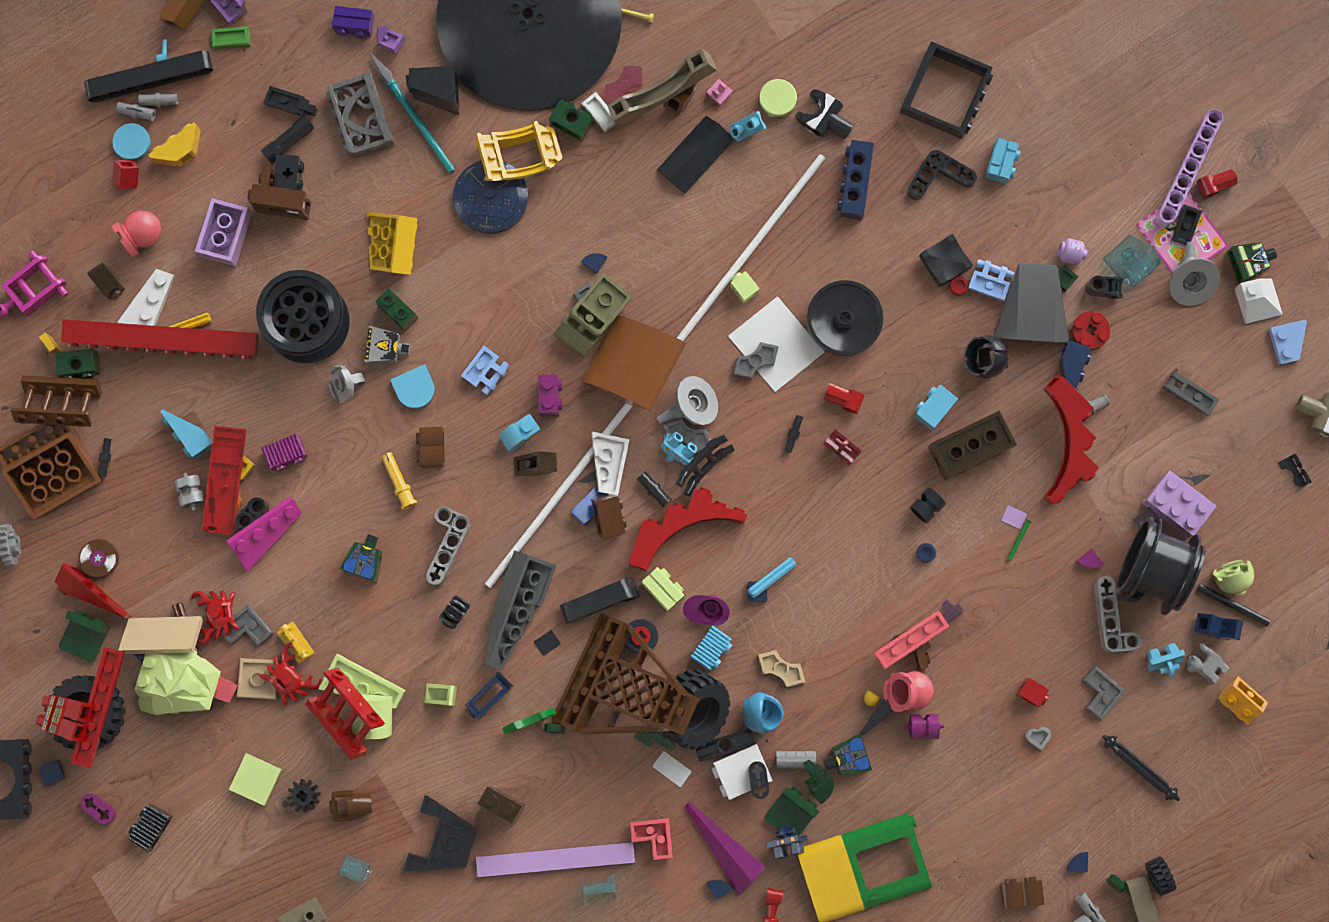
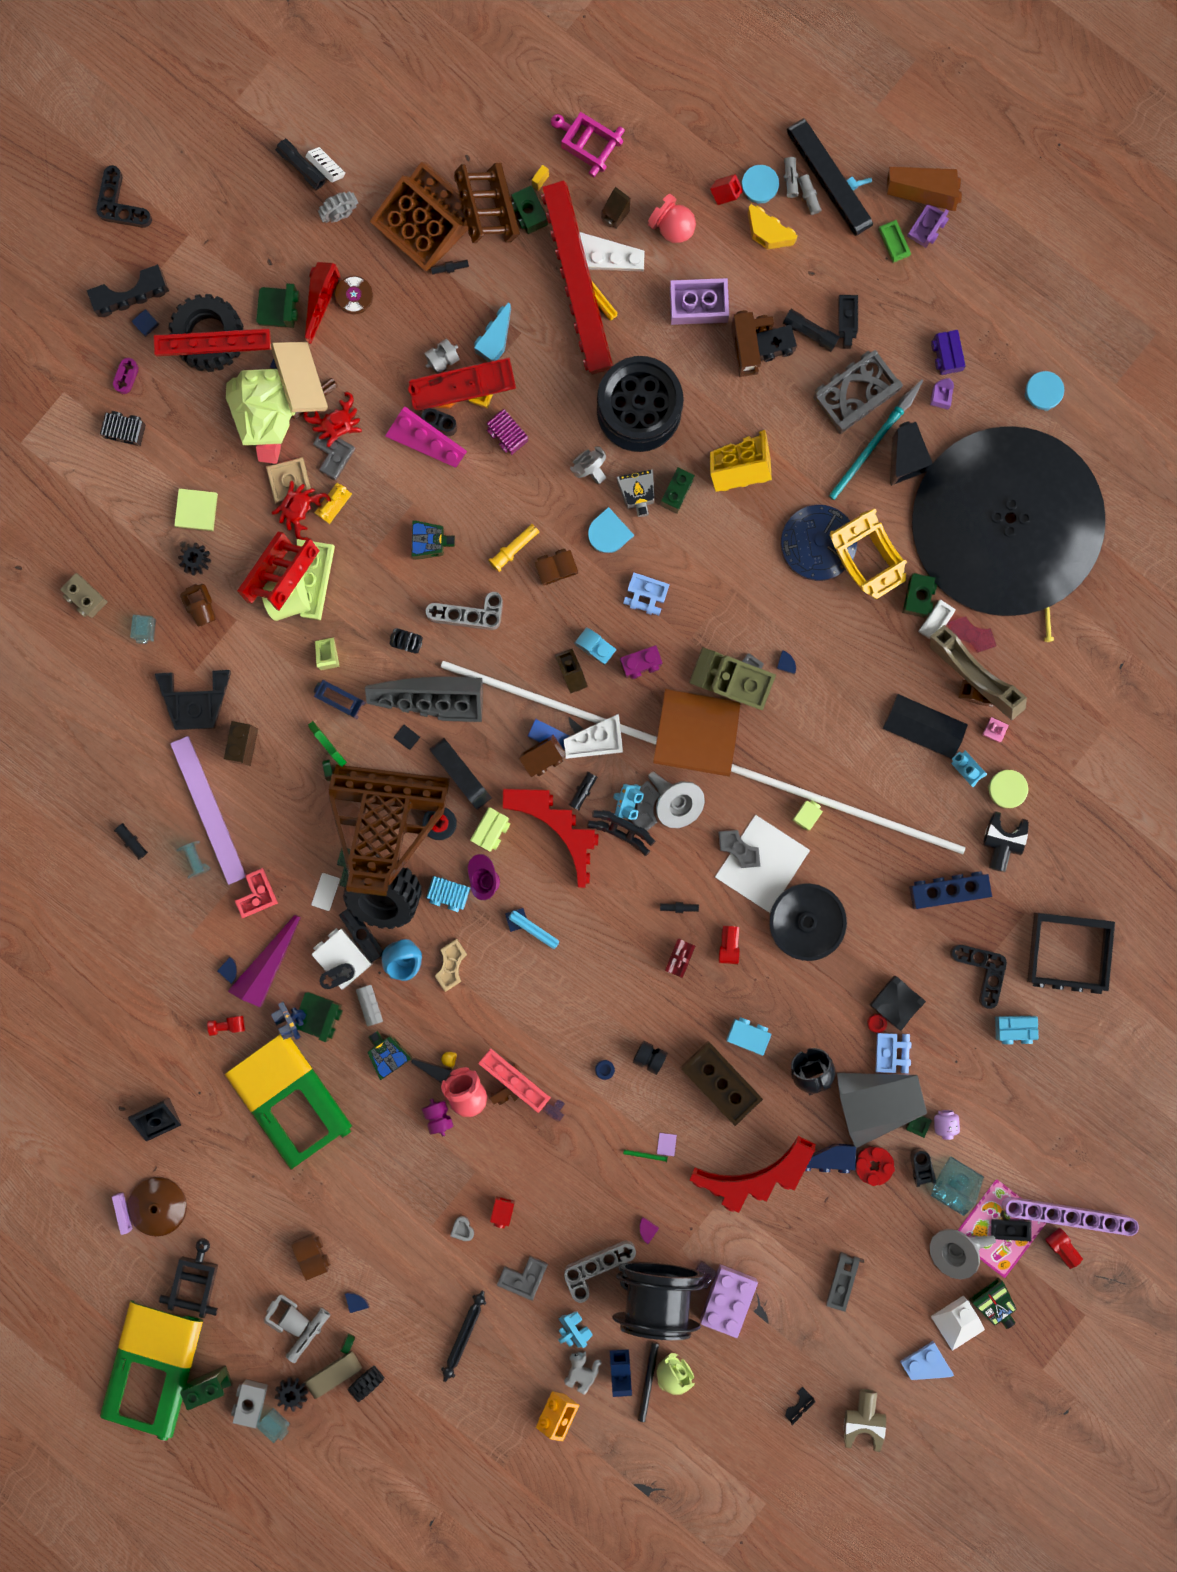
camera: 70 degrees right, 5 degrees up
red hips [36,695,94,742] -> none
clear green brick [803,760,834,804] -> none
light grey pin [1088,394,1110,415] -> none

